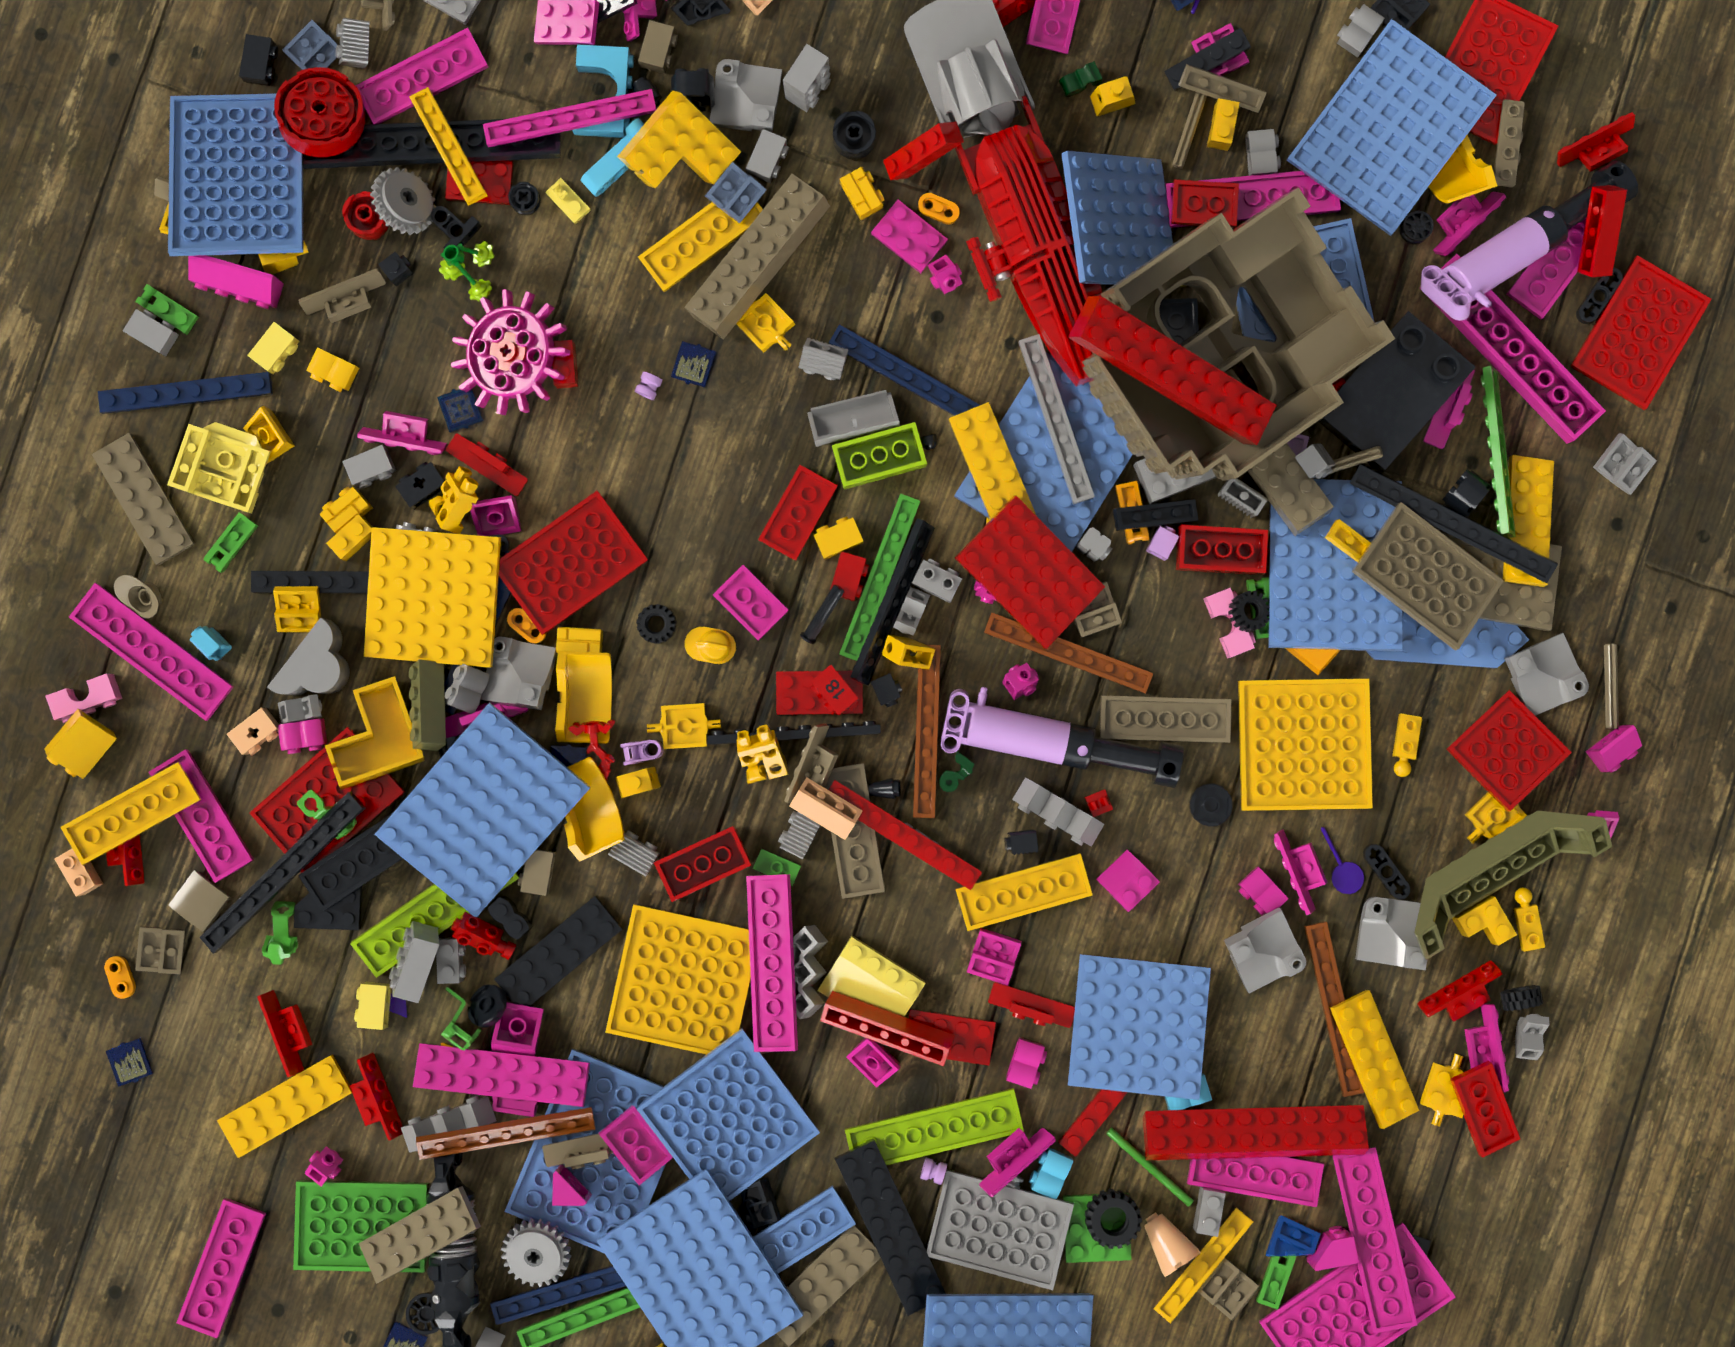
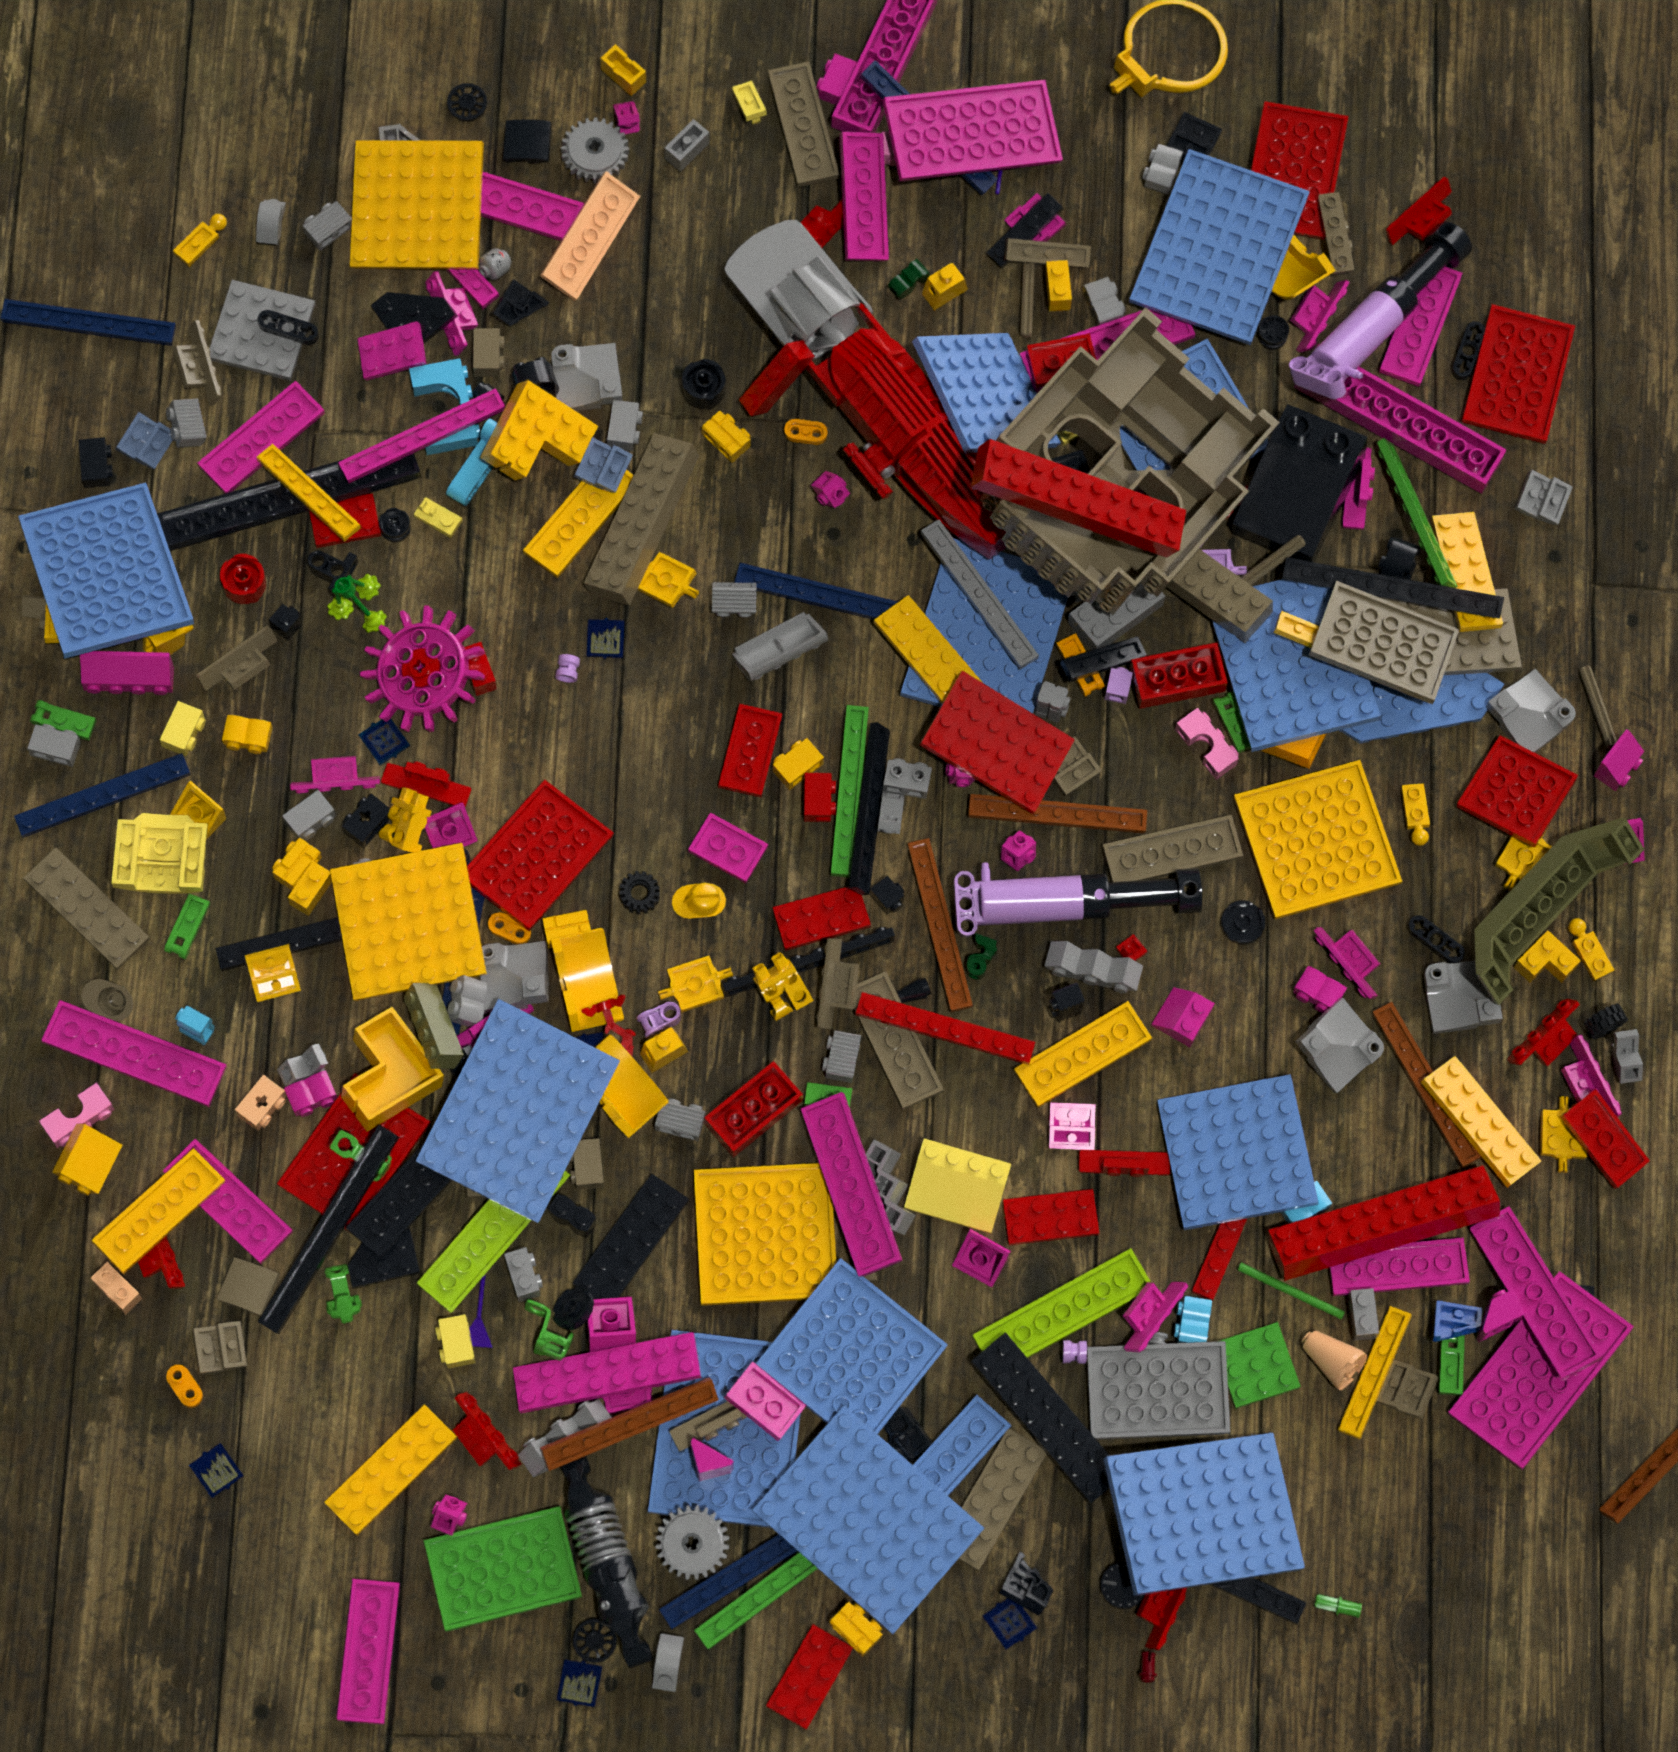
camera: 20 degrees left, 15 degrees down
red bracket [257,990,313,1077] -> none
light grey brick [267,618,350,696] -> none
red brick [274,67,365,157] -> none
dark tan plate [359,1186,481,1284] -> none
light grey gear [370,167,436,235] -> none
light grey brick [389,921,439,1003] -> none
red brick [451,912,516,960] -> none
light grey brick [783,44,831,112] -> none
light nougat brick [790,777,862,840] -> none
black axle [800,585,844,644] -> none
red brick [810,665,859,716] -> none
red brick [820,991,955,1066] -> none
lime brick [832,422,927,490] -> none
dark pink plate [871,200,948,274] -> none
yellow torso [882,635,935,670] -> none
black hinge [920,434,938,450] -> none
dark pink brick [1006,1037,1047,1089] -> none
black tyre [1084,1189,1142,1249] -> none
light grey brick [1218,478,1268,518] -> none
black tyre [1228,591,1270,632] -> none
light grey brick [1295,444,1336,479] -> none
dark purple piece [1321,827,1364,894] -> none
red brick [1577,185,1627,277] -> none

